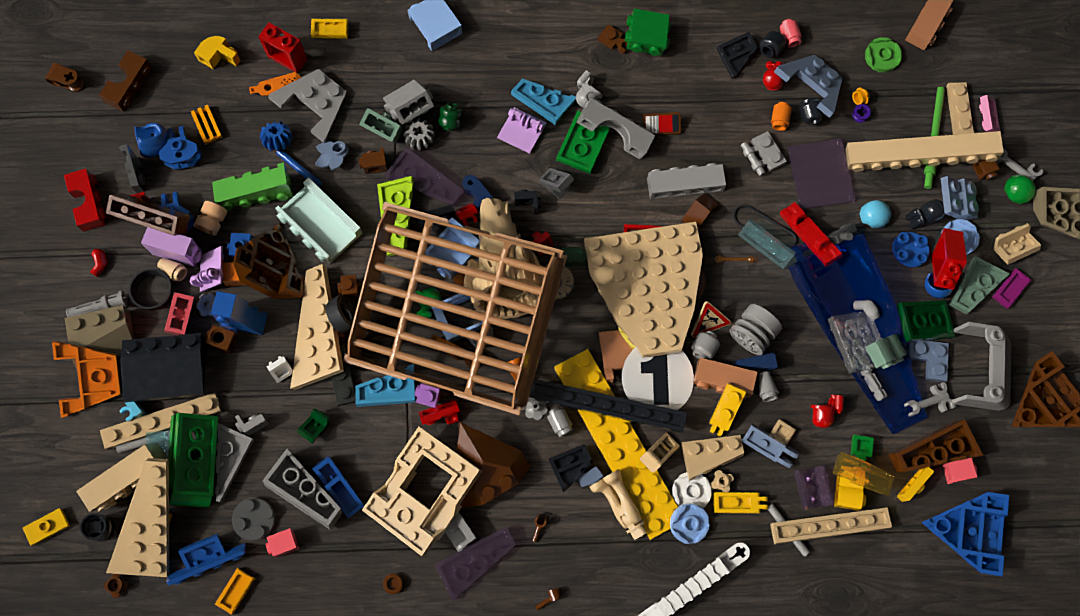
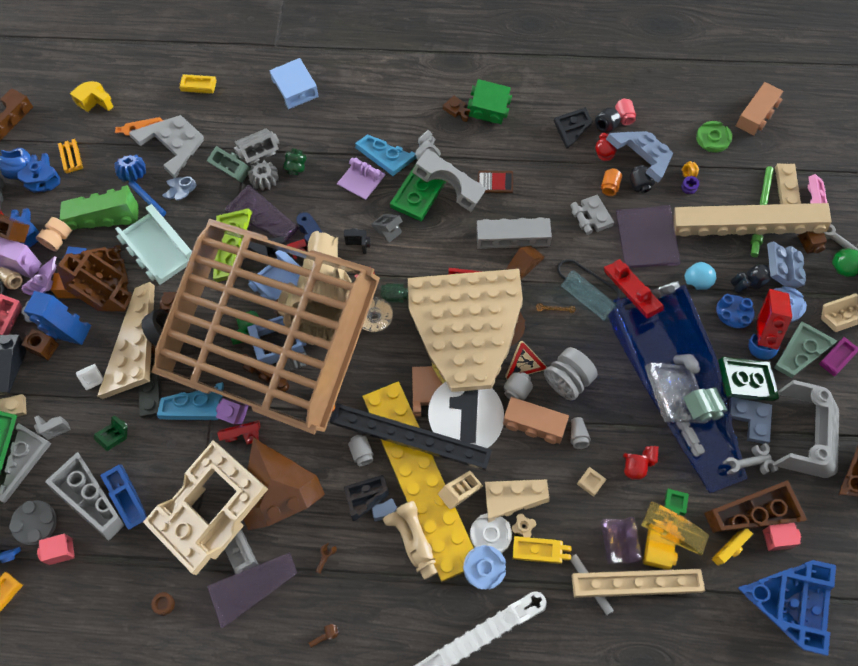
camera: 10 degrees right, 10 degrees down
red window [258,22,307,74] -> none
reddish brown brick [359,147,388,174] -> none
light grey plant [525,399,548,420] -> none
yellow hinge [709,383,746,437] -> none
dark blue slope [734,353,778,370] -> none
sand blue hinge [742,423,800,468] -> none

